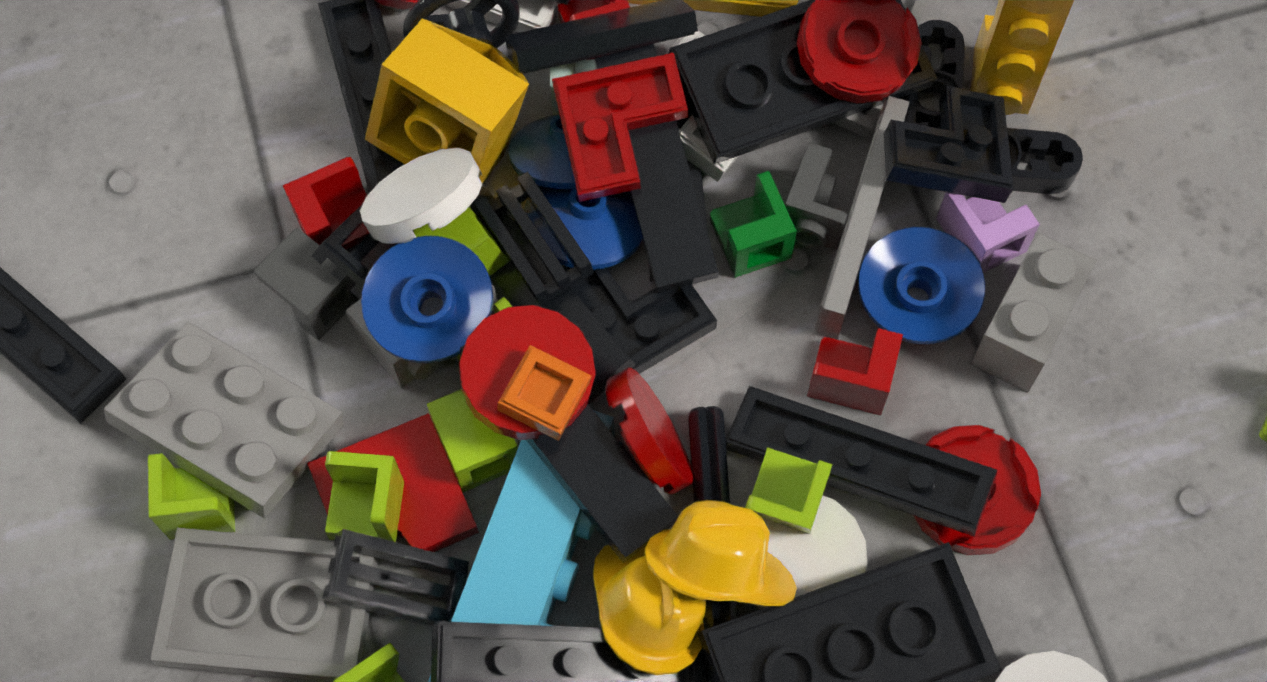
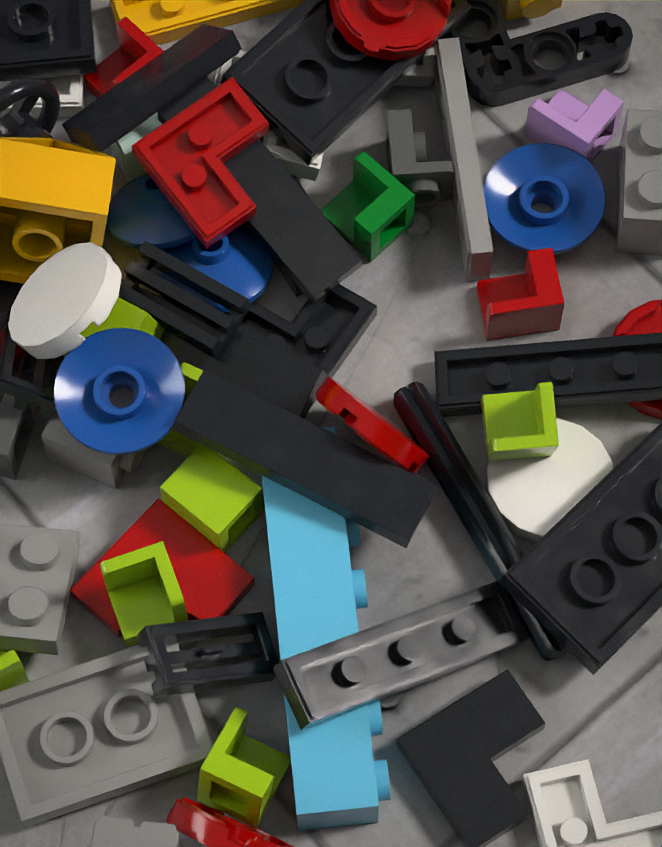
camera: 25 degrees left, 0 degrees up
red tile [459,305,596,440] -> none
orange tile [497,345,591,441] -> none
yellow piece [593,545,706,675] -> none
yellow piece [644,500,797,606] -> none
black tile [884,86,1014,203] -> none

